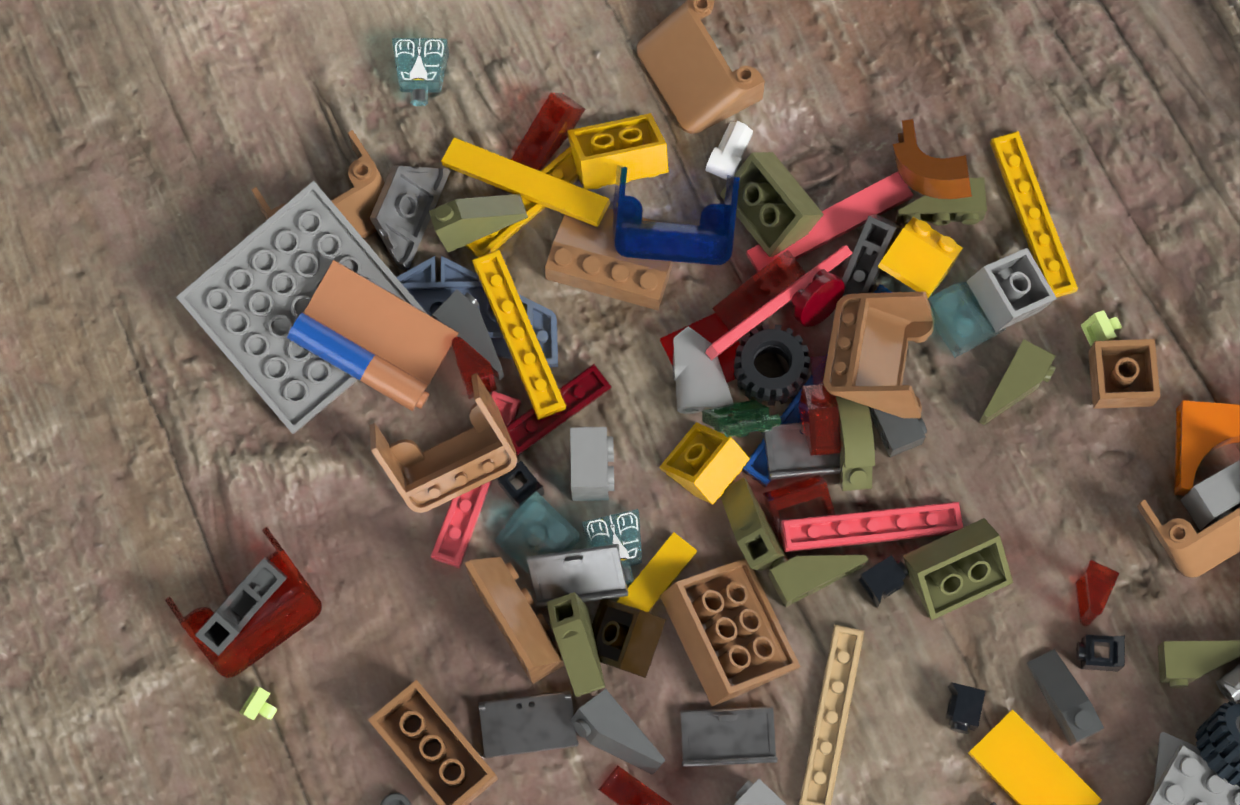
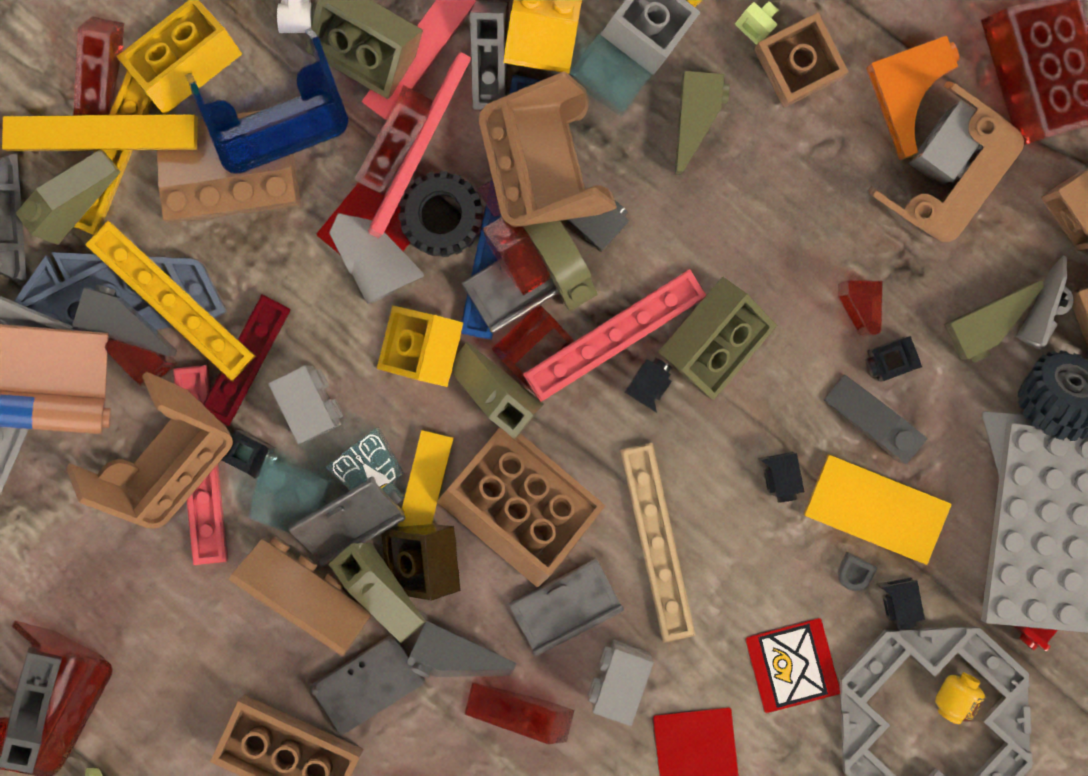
camera: 25 degrees left, 15 degrees up
clear green plate [702,400,781,438] -> none
olive slope [768,555,868,608] -> none
dark red tile [791,269,845,327] -> none

